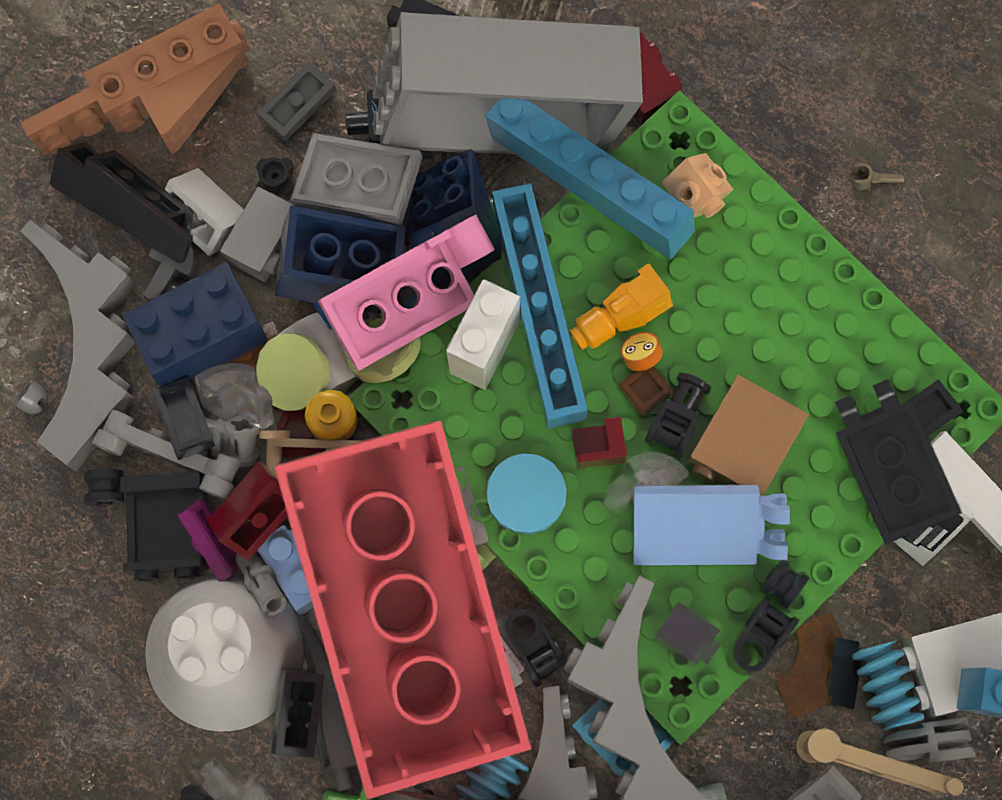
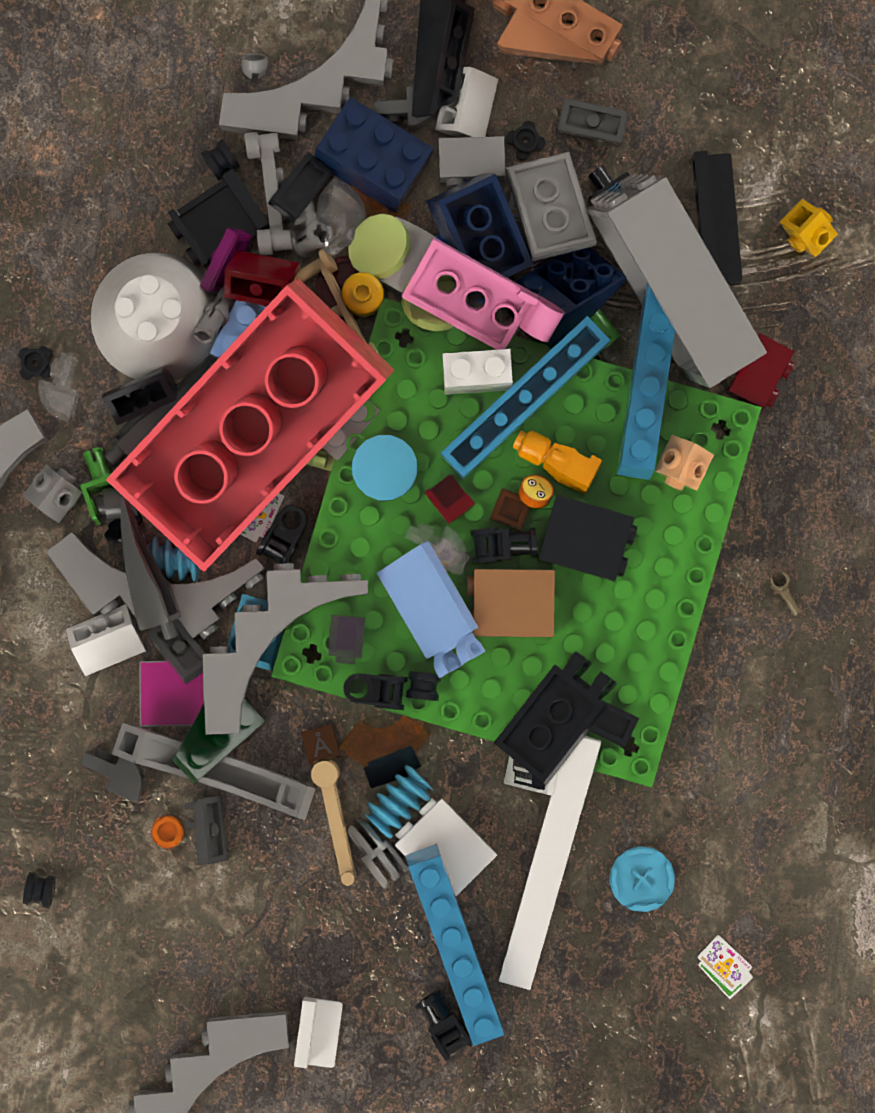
camera: 60 degrees right, 10 degrees up
none -> reddish brown tile [301,724,341,766]
none -> black panel [537,495,638,582]

